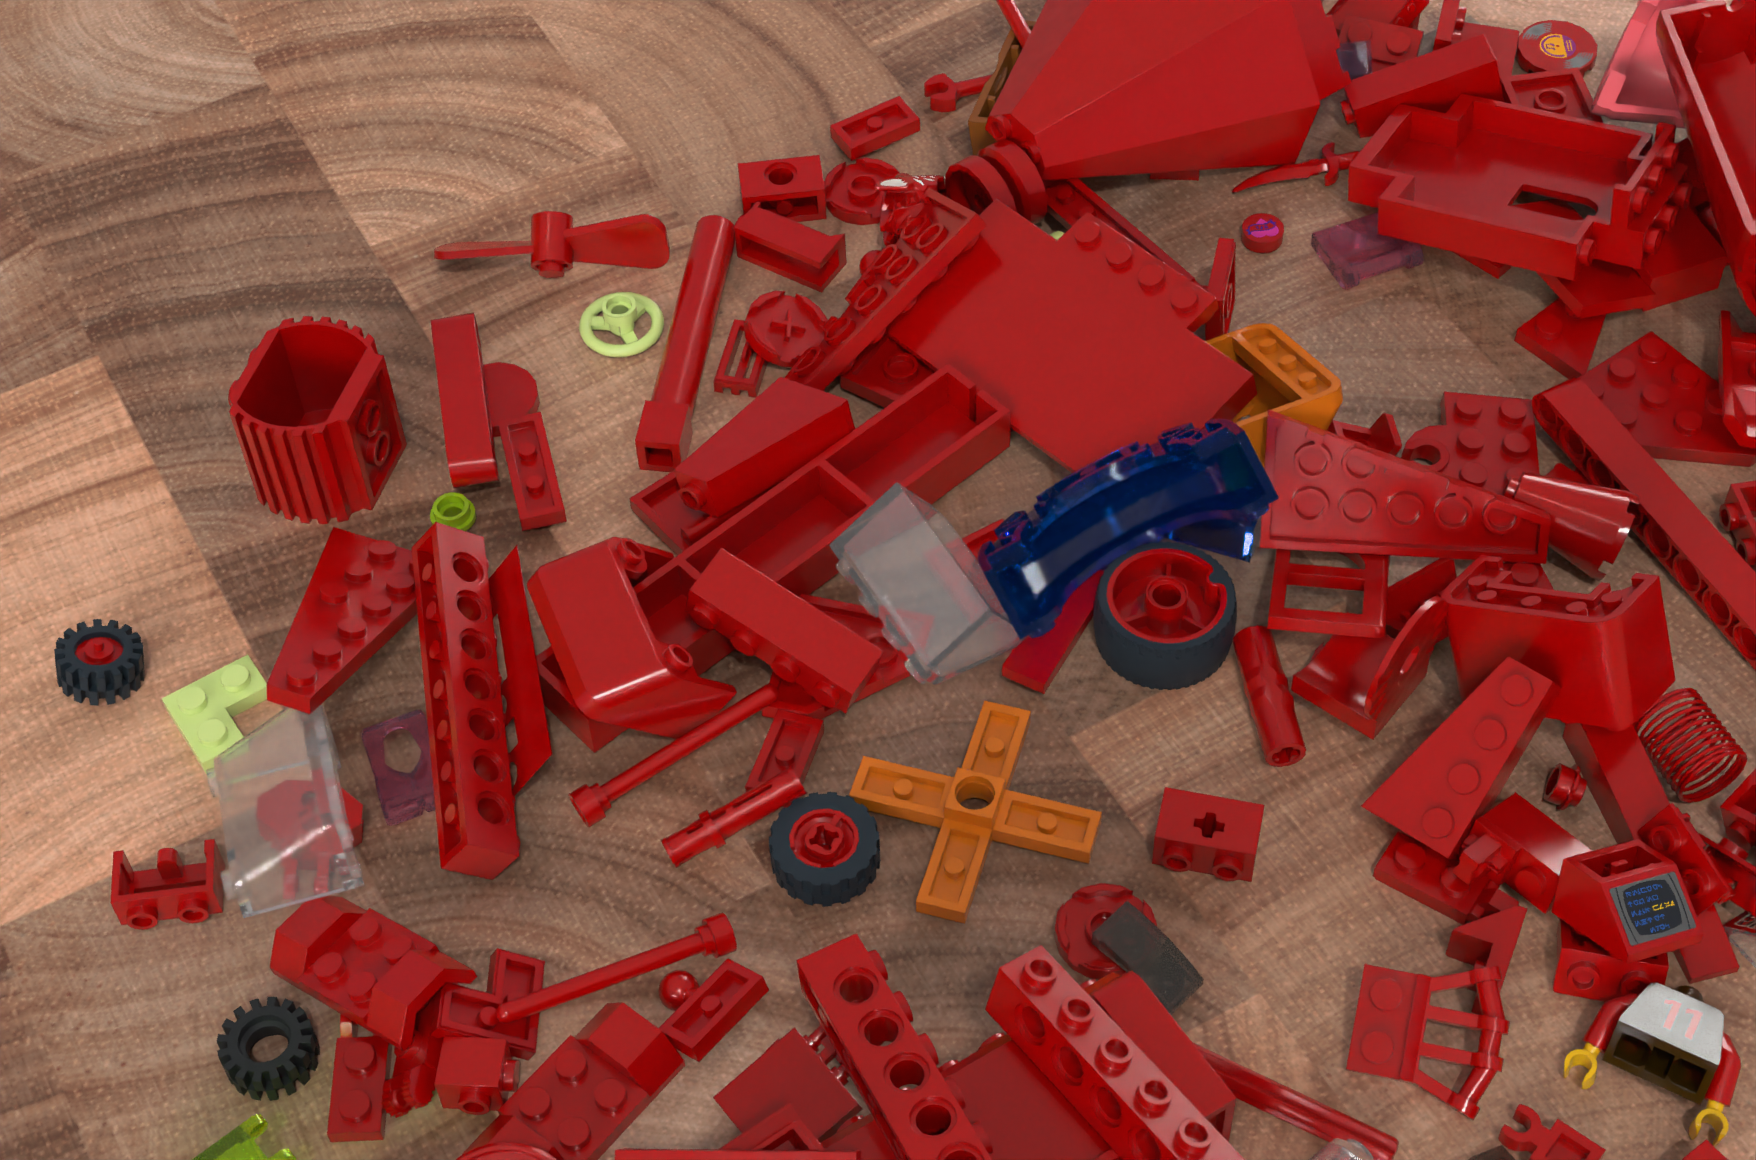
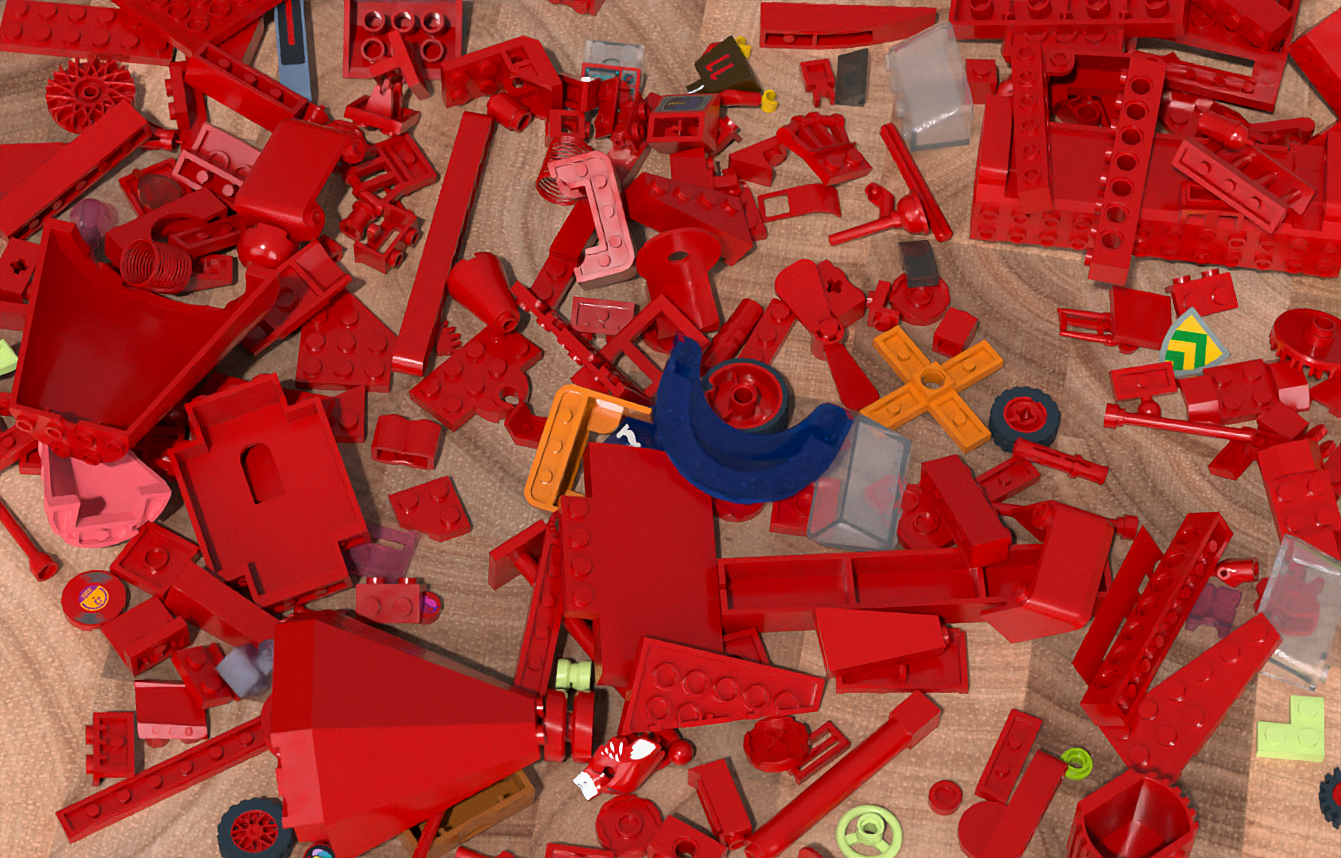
camera: 145 degrees left, 5 degrees up
none -> red bracket [356,577,427,624]
none -> red brick [371,414,441,470]
none -> red plate [388,475,471,543]
none -> red plate [737,298,798,366]
none -> red piece [757,183,842,223]
none -> red piece [774,259,879,411]
none -> red piece [828,188,929,246]
none -> red arm [865,182,895,219]
none -> red bracket [865,280,900,332]
none -> red tile [928,780,962,816]
none -> red brick [931,306,978,359]
none -> sticker [1159,306,1231,376]
none -> red piece [1210,557,1259,588]

